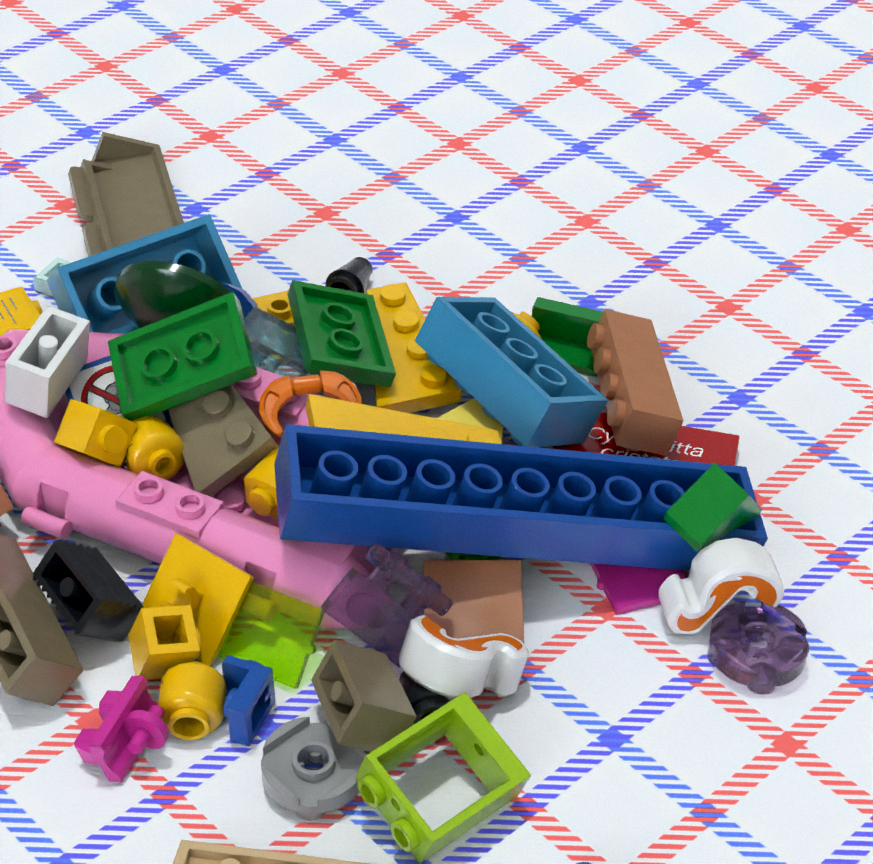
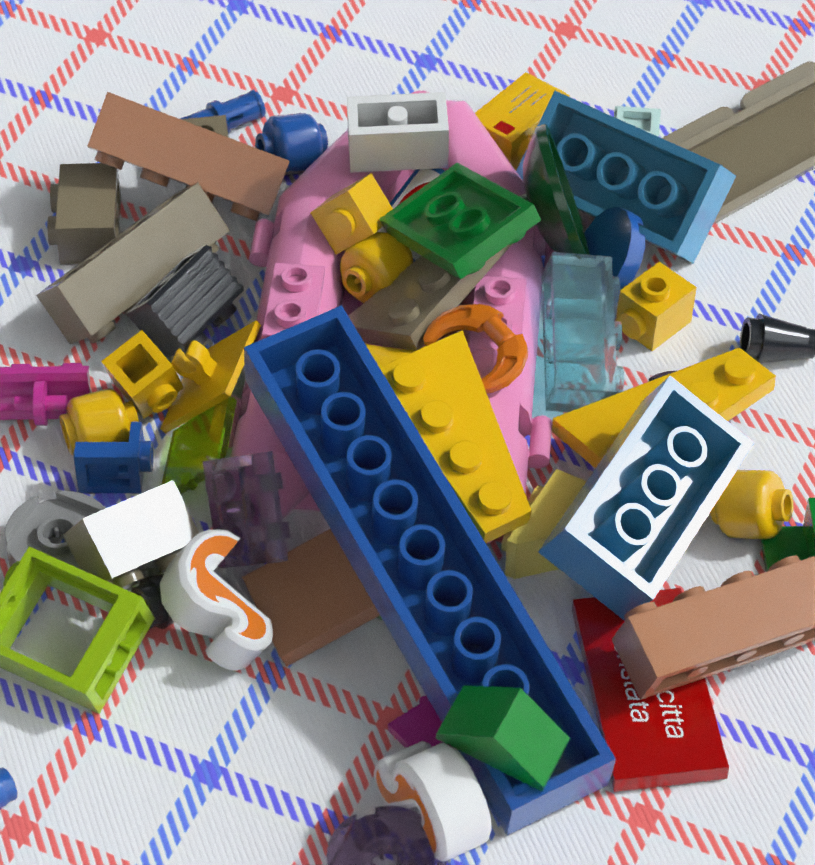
camera: 70 degrees right, 5 degrees up
green plate [287,280,396,388] -> none

